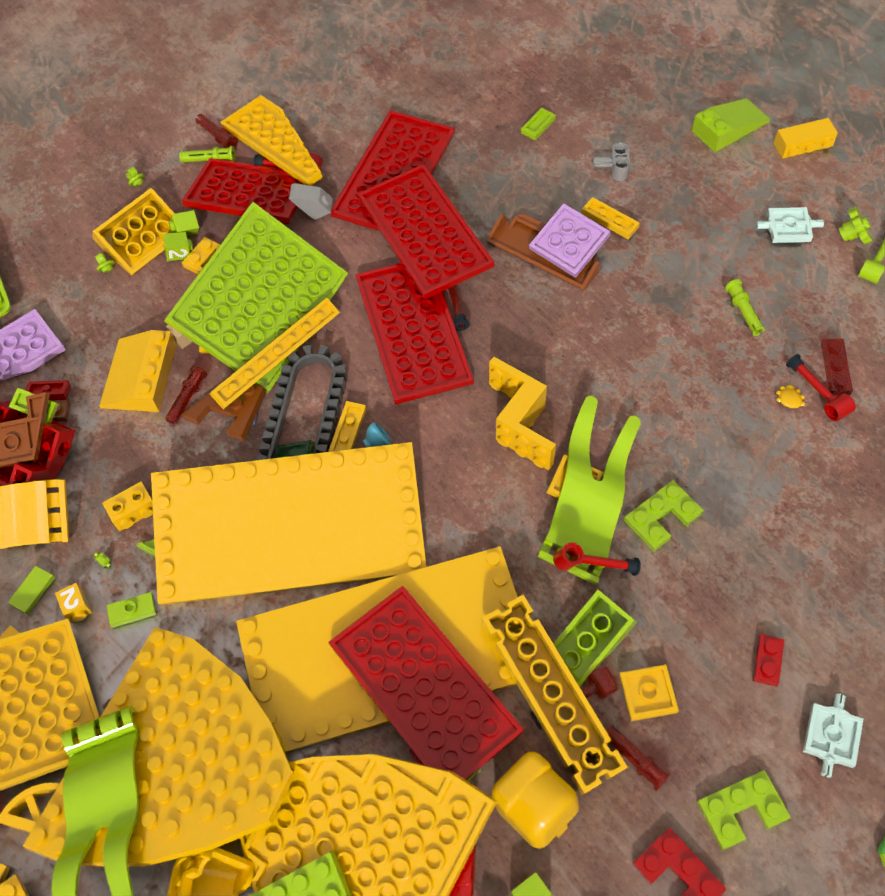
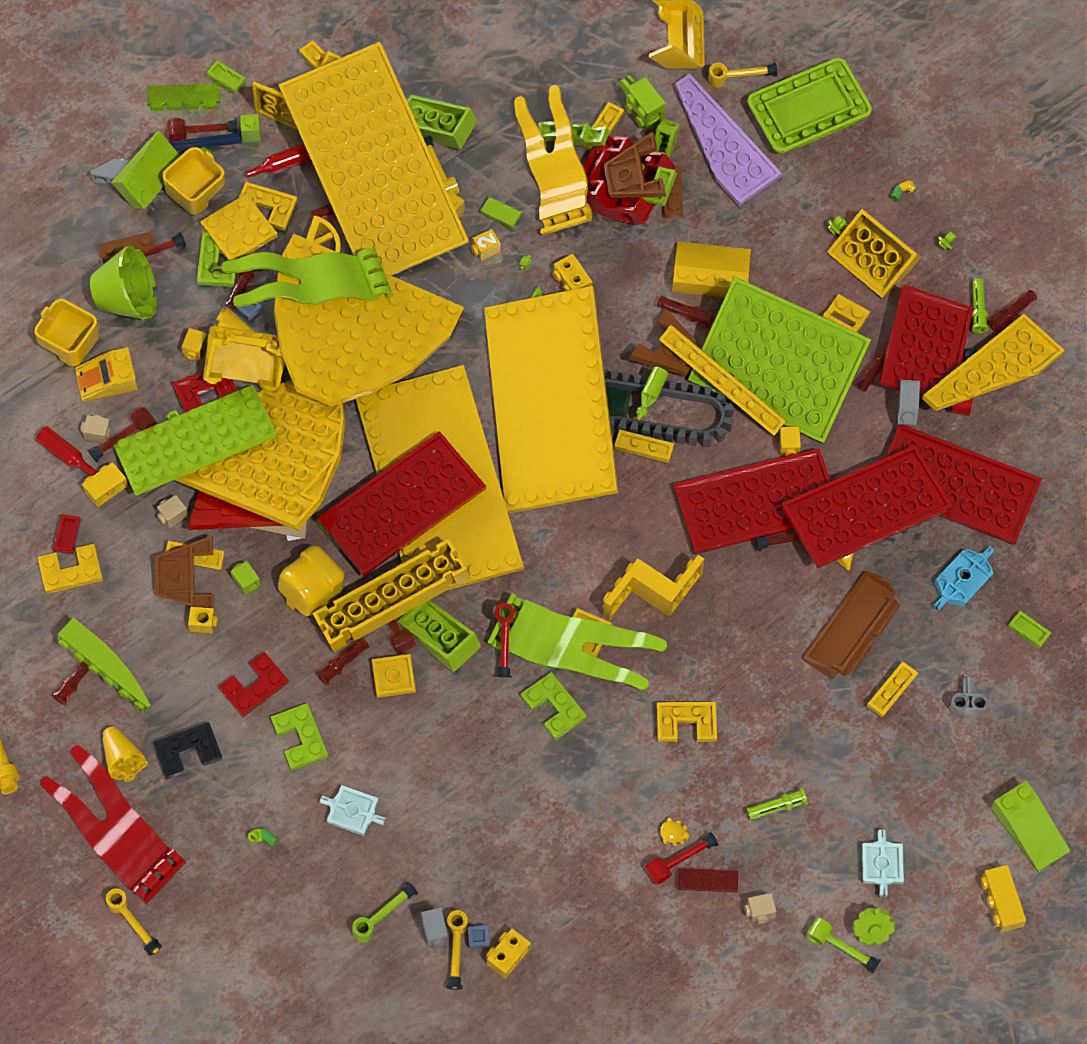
camera: 85 degrees right, 5 degrees up
red plate [25,380,71,400] -> none
lime plate [107,592,157,628] -> none
lime brick [163,232,193,261] -> none
lime brick [168,210,199,236] -> none
medium azure brick [363,422,391,447] -> none
lavender plate [529,203,610,278] -> none
red plate [753,634,785,687] -> none
none -> lime wheel [636,366,669,421]
none -> yellow plate [657,702,717,742]
none -> tan brick [744,893,776,924]
none -> yellow brick [779,427,801,456]
none -> arm [890,180,916,201]
none -> medium azure plate [933,546,994,610]

